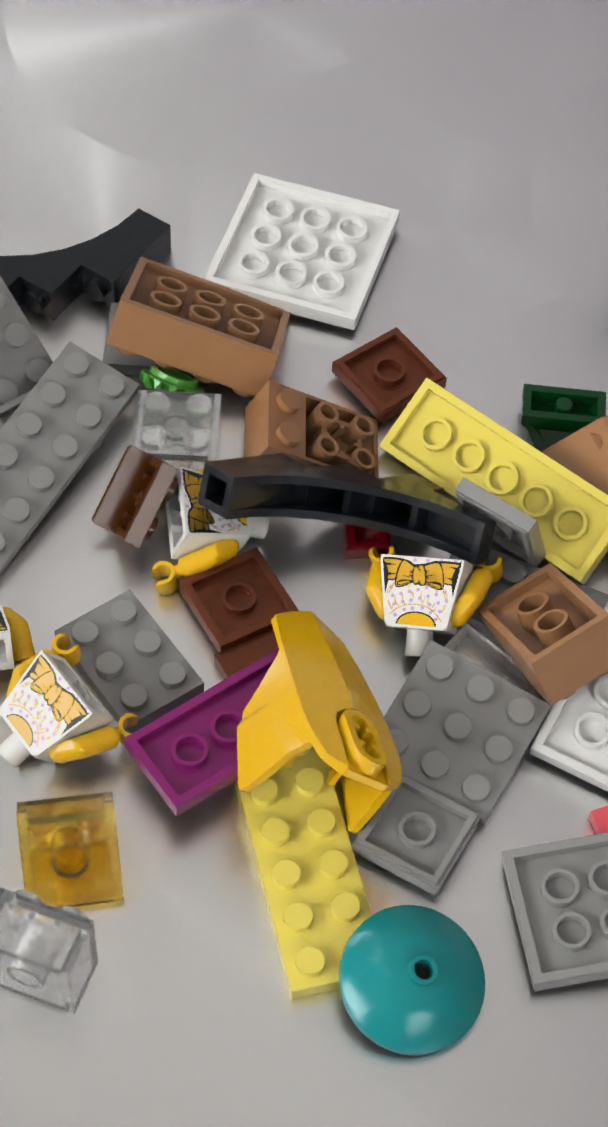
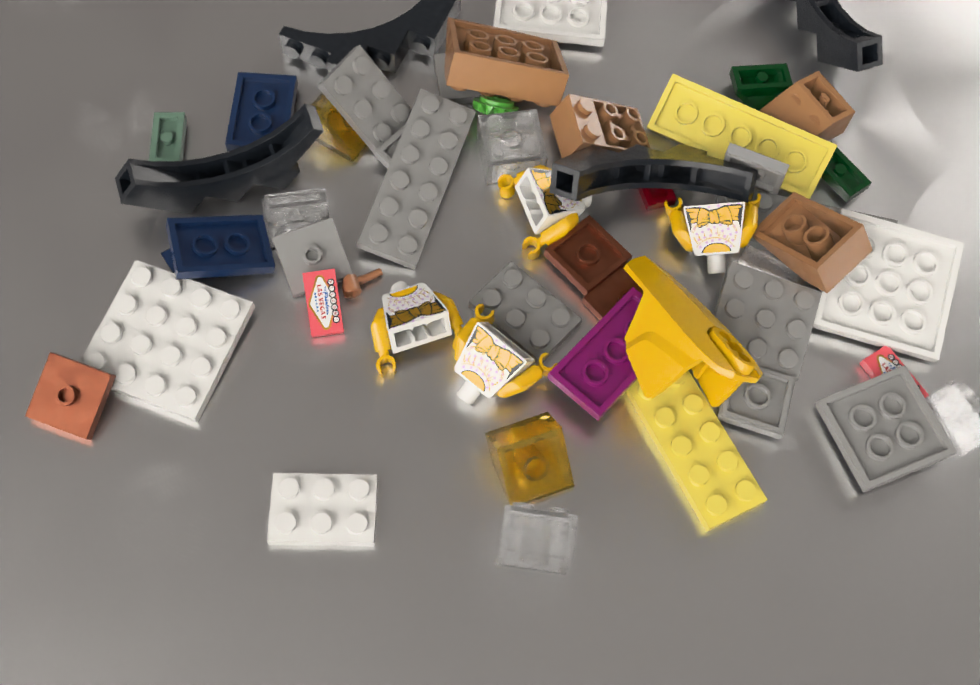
camera: 15 degrees left, 10 degrees up
reddish brown bracket [92,445,178,548] -> none
copper plate [332,327,447,423] -> none
teal dish [339,905,485,1056] -> none

